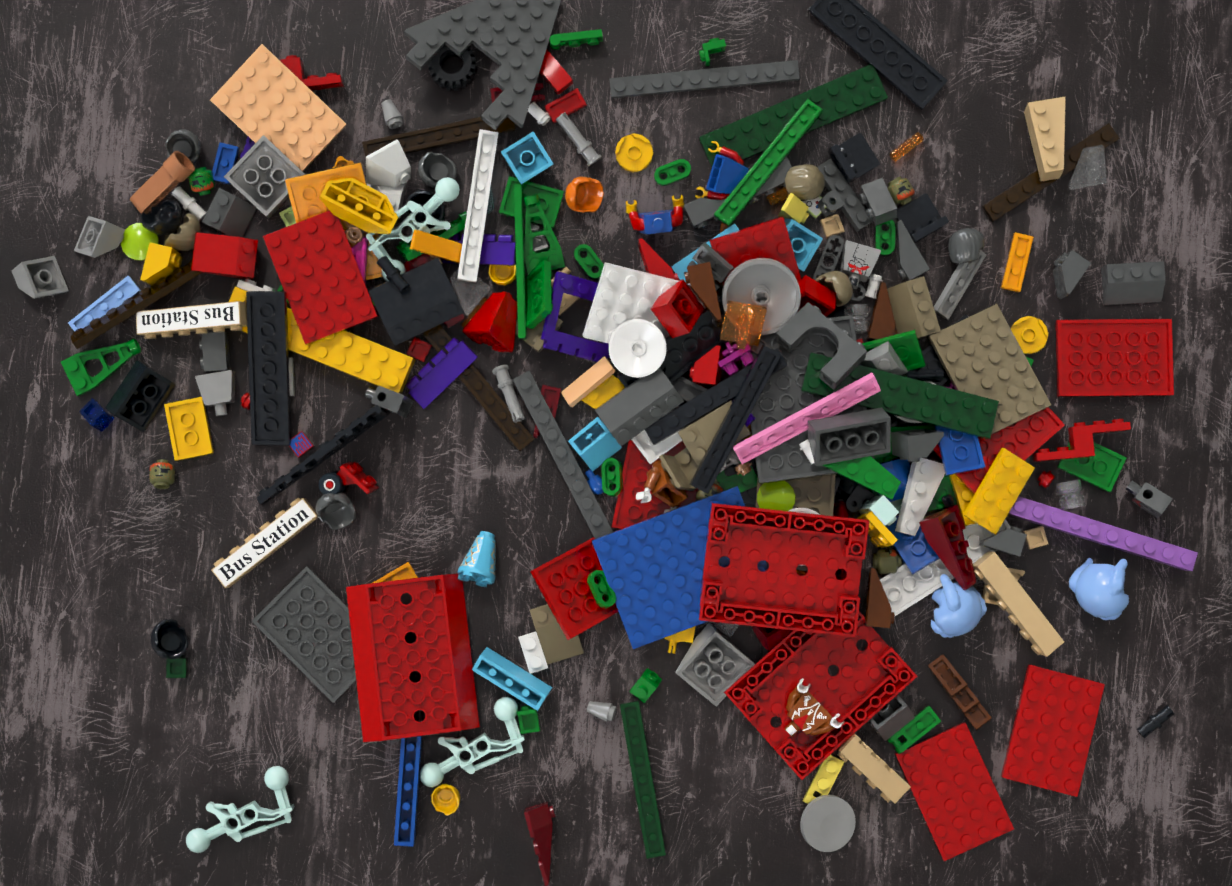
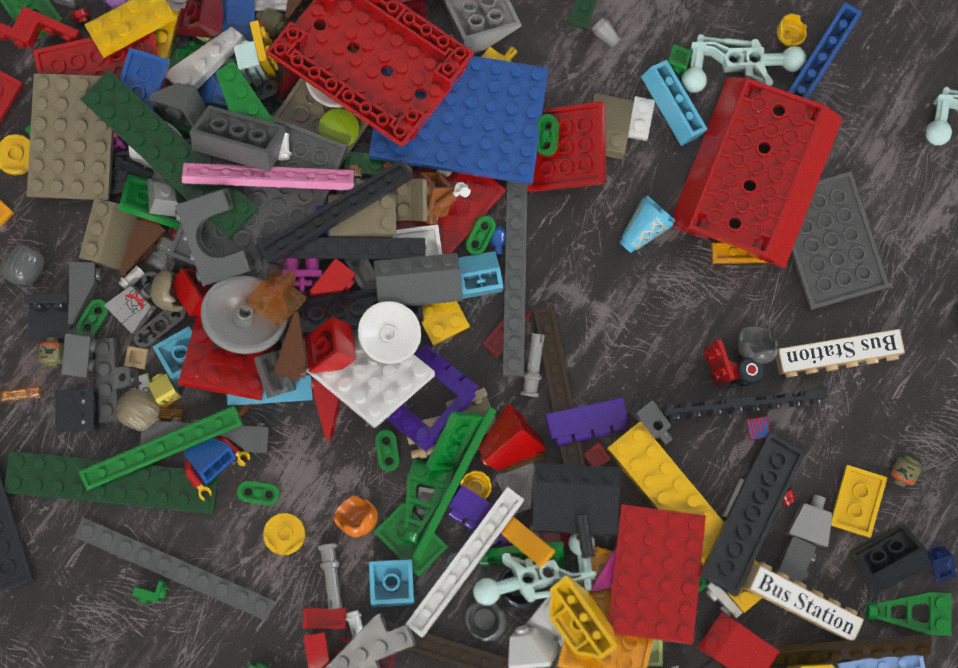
camera: 155 degrees left, 5 degrees down
medium nougat plate [345,225,364,243] -> none
light nougat tile [561,356,616,407] -> none
torso [626,195,684,234] -> none
green bracket [629,668,662,703] -> none
light grey plate [934,250,986,320] -> none

